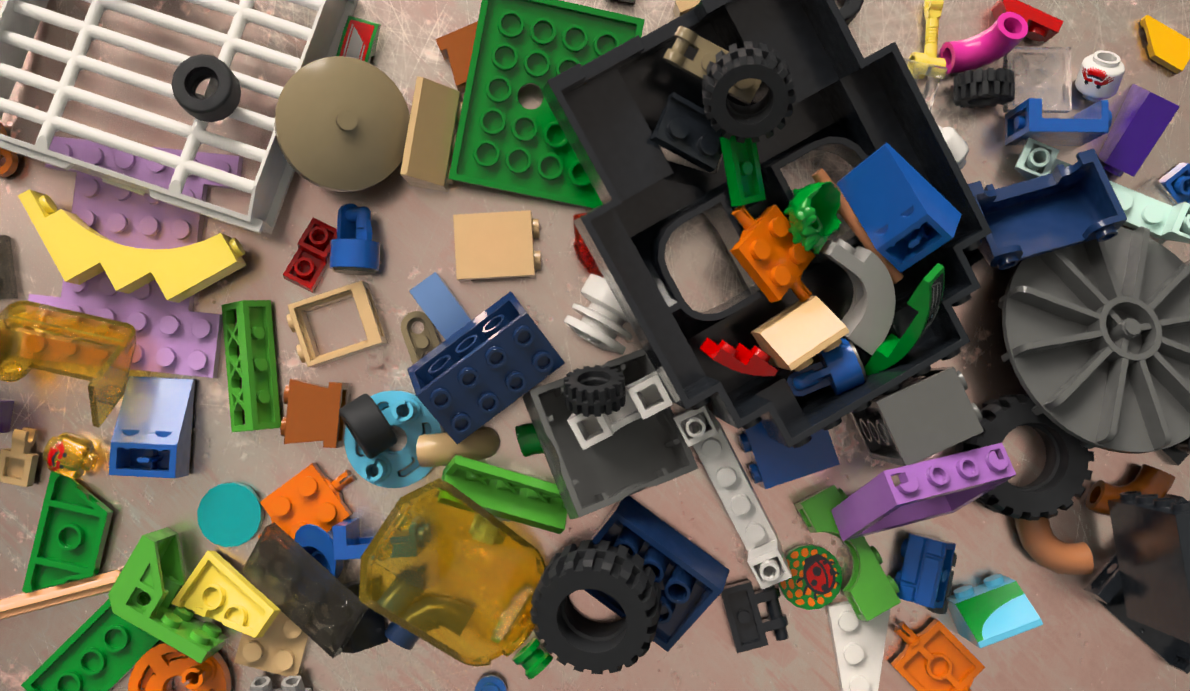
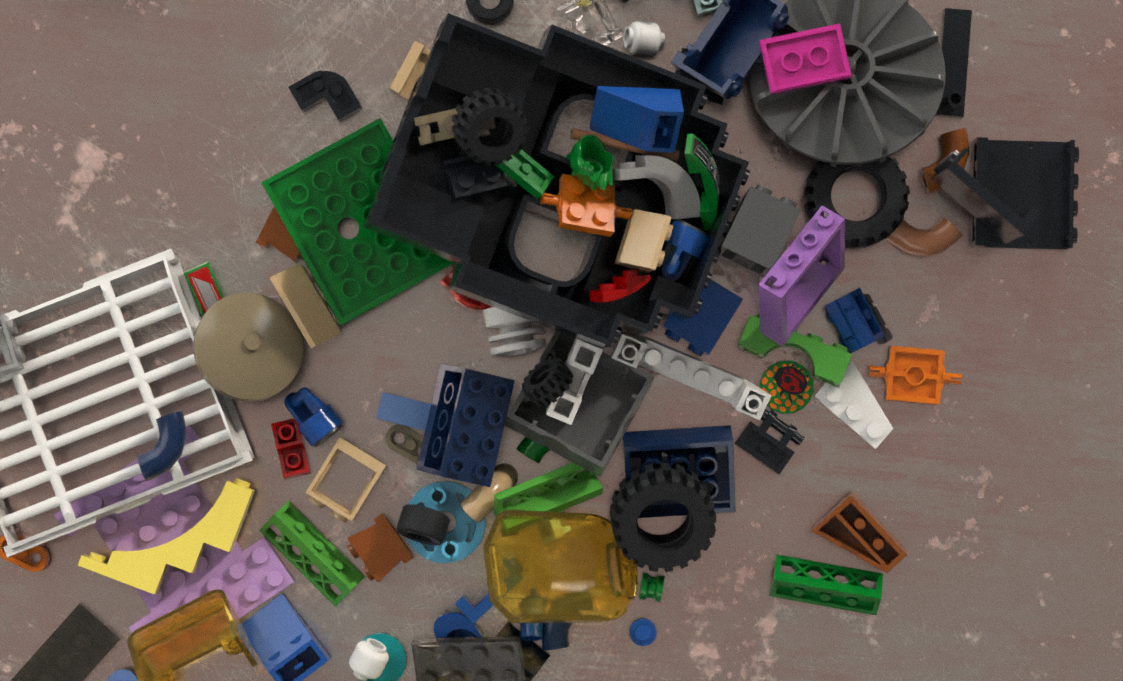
camera: 35 degrees left, 0 degrees up
black tyre [171,54,241,122] -> none
orange plate [258,463,355,549] -> none
tan panel [453,210,542,282] -> none
medium azure slope [946,574,1043,648] -> none
none -> dark blue cylinder [137,411,187,481]
none -> white head [349,638,389,681]
none -> dark pink tile [759,23,852,95]

